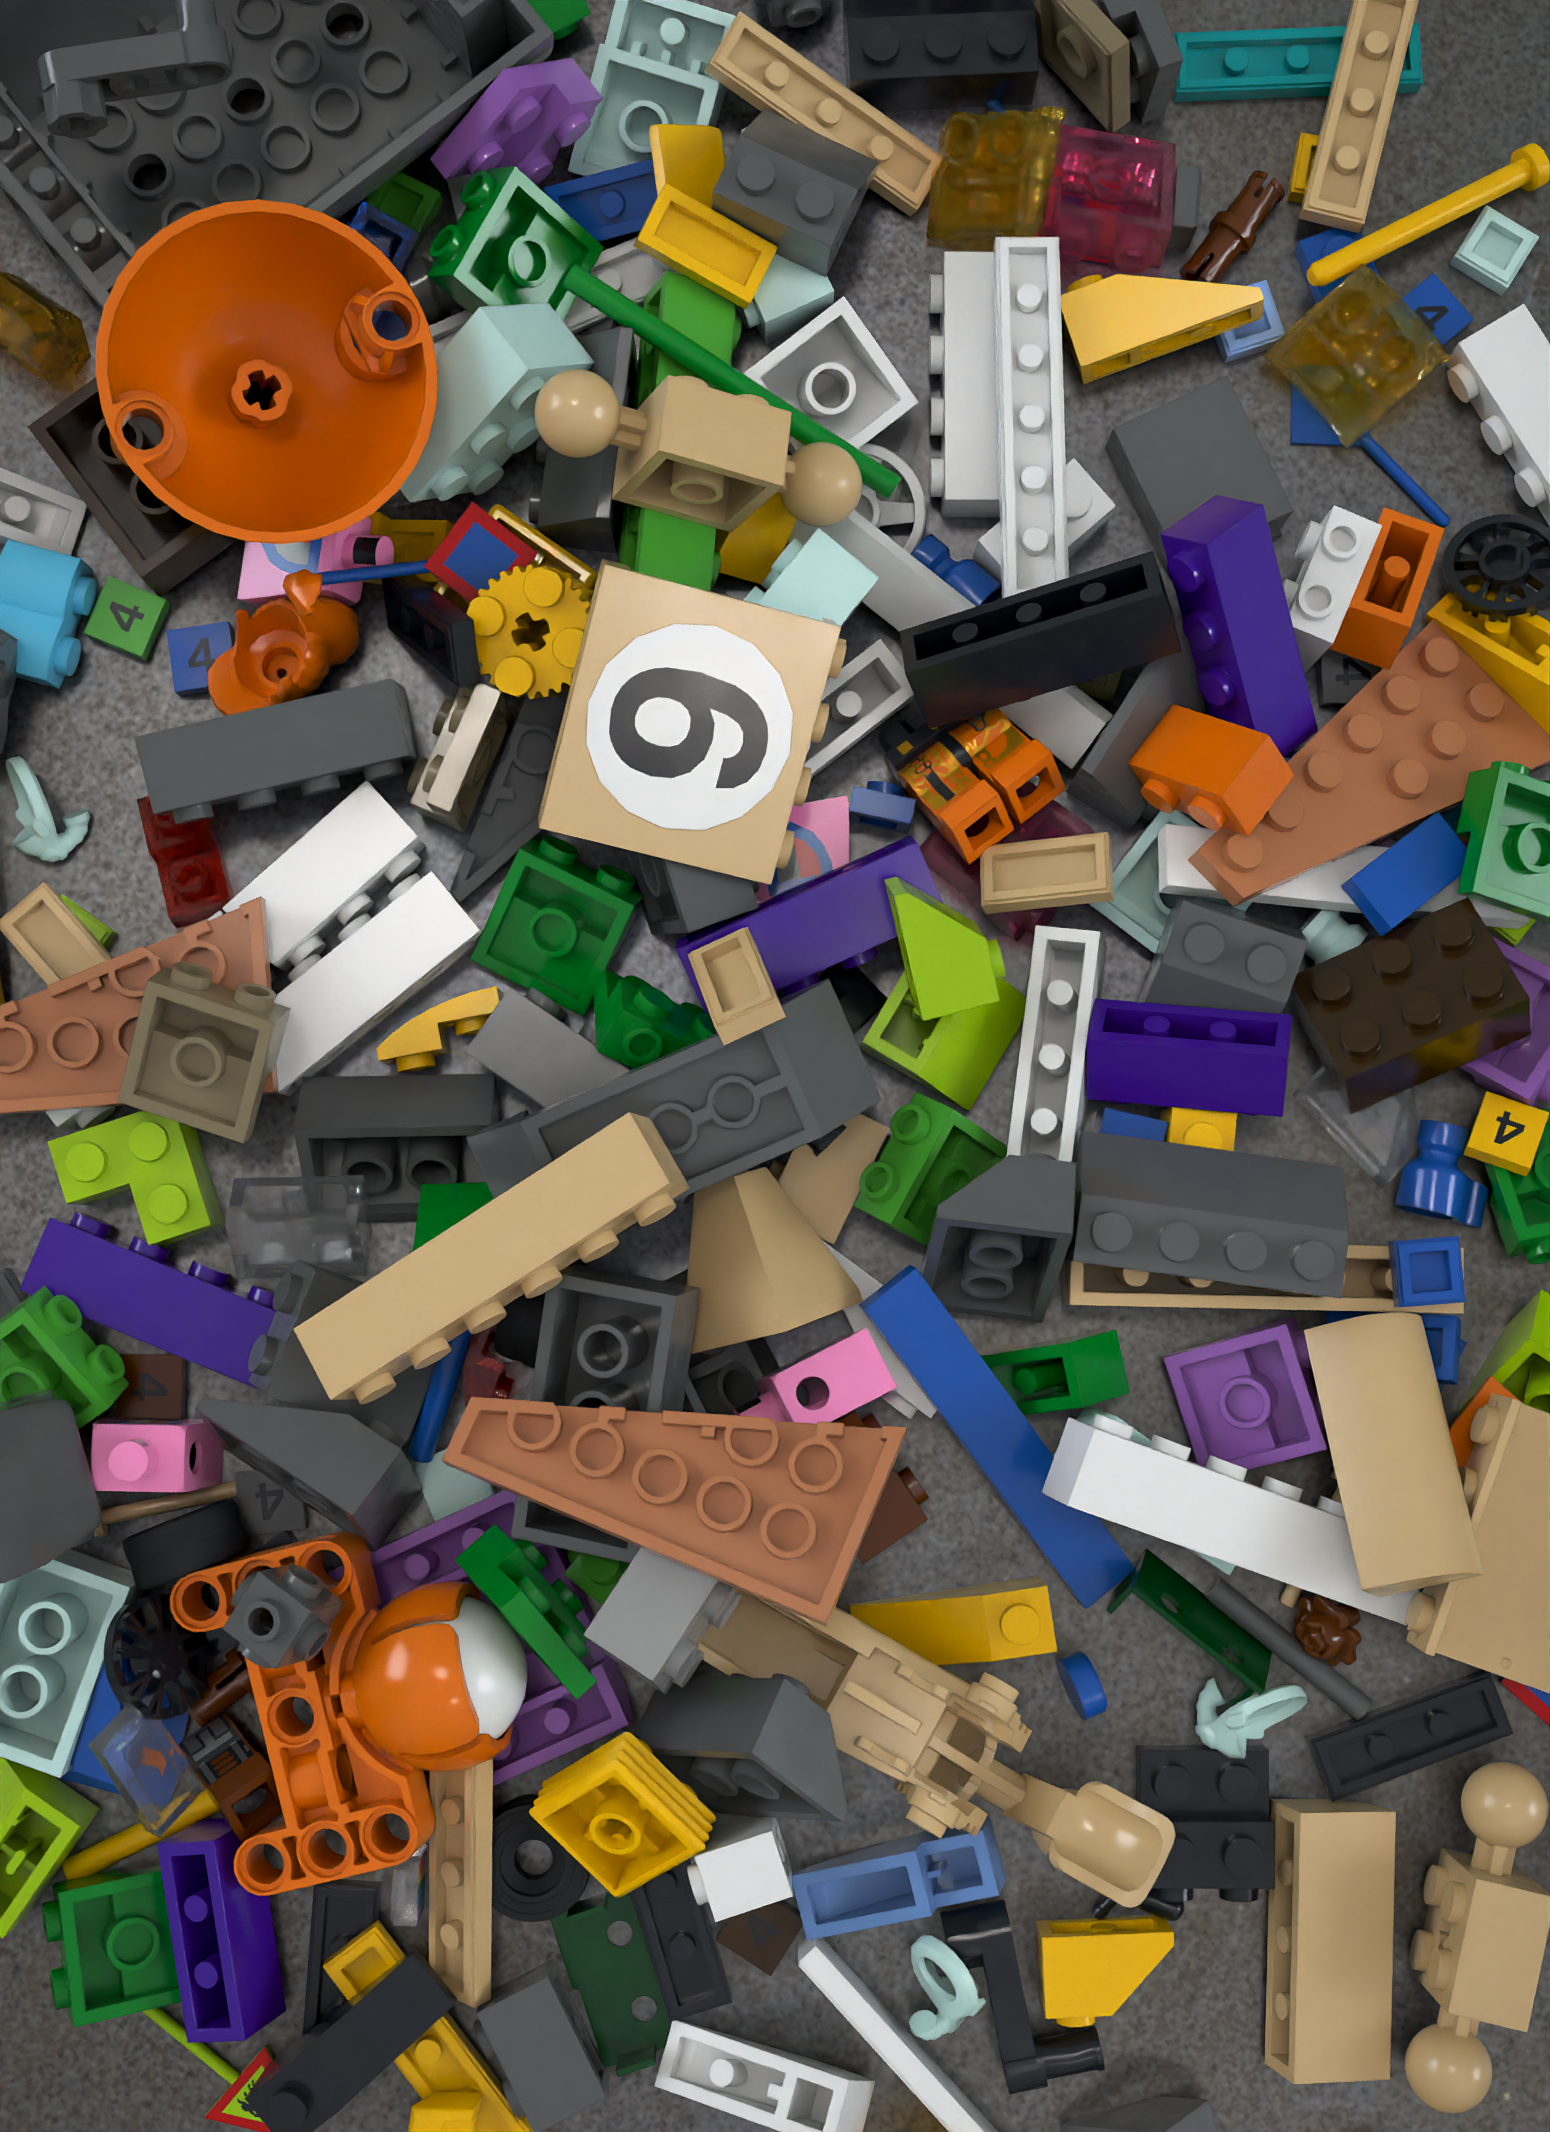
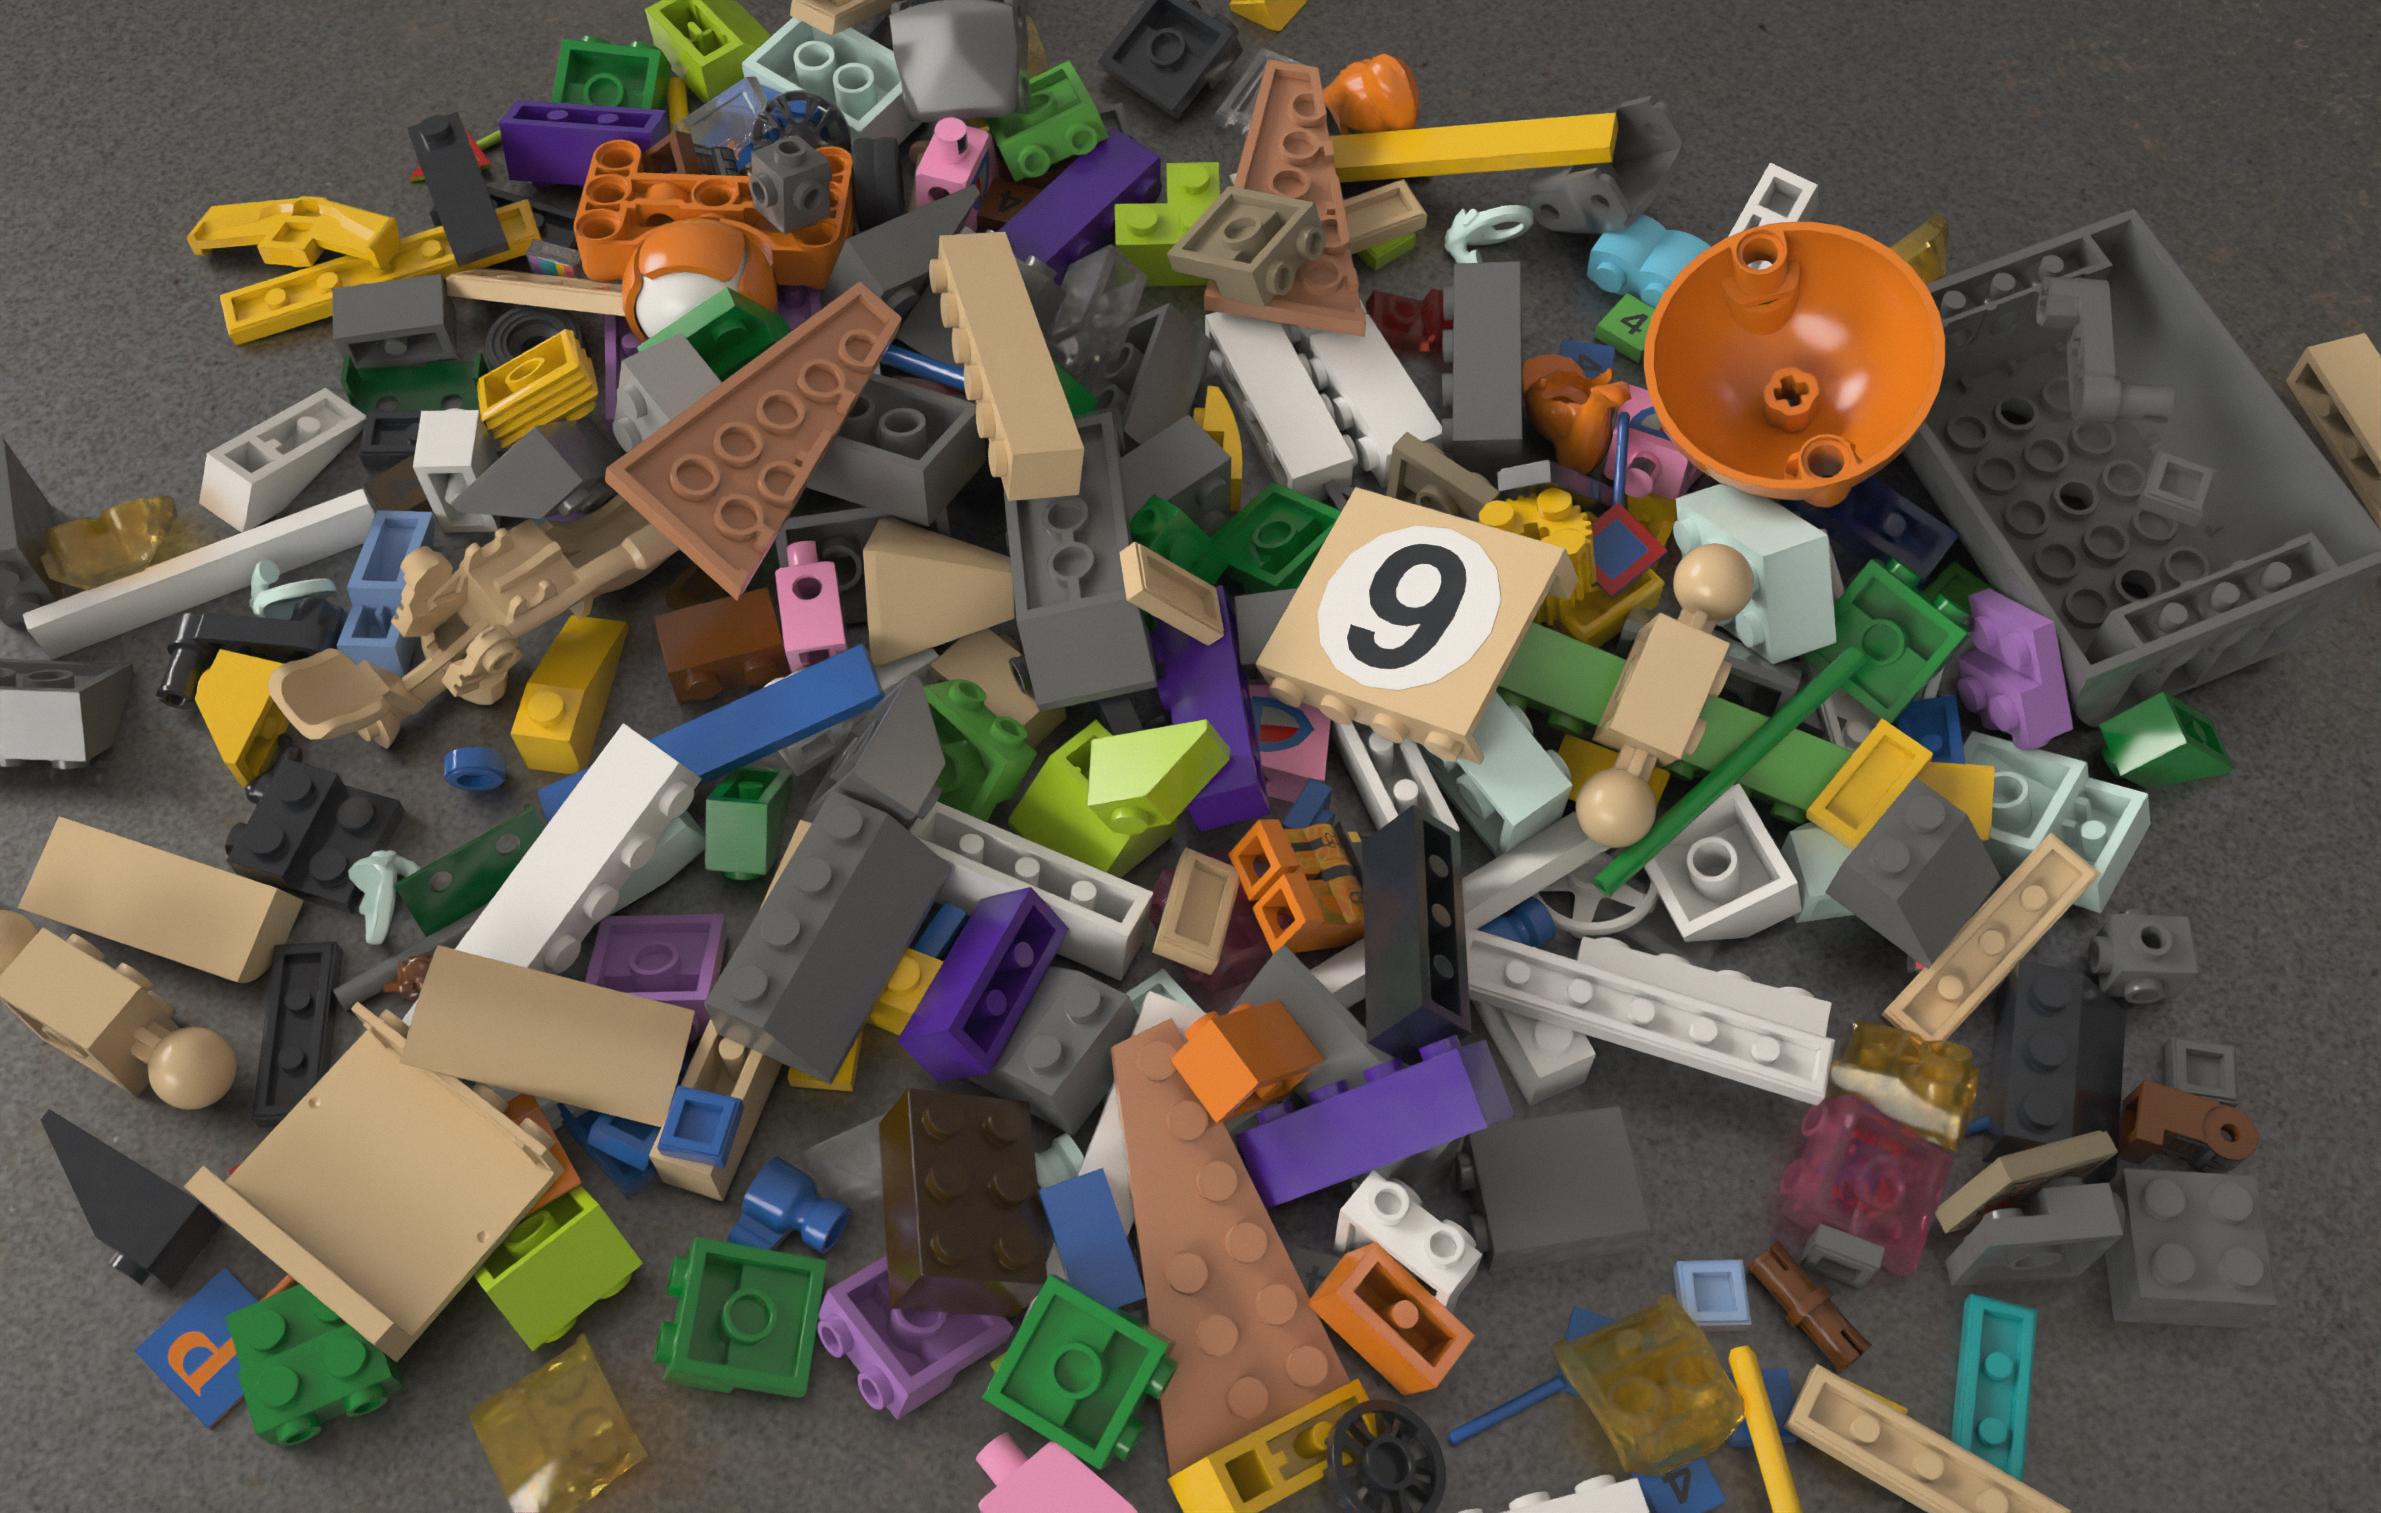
camera: 110 degrees right, 25 degrees down
yellow slope [1061,274,1264,385] -> none
yellow tile [1463,1091,1549,1177] -> none

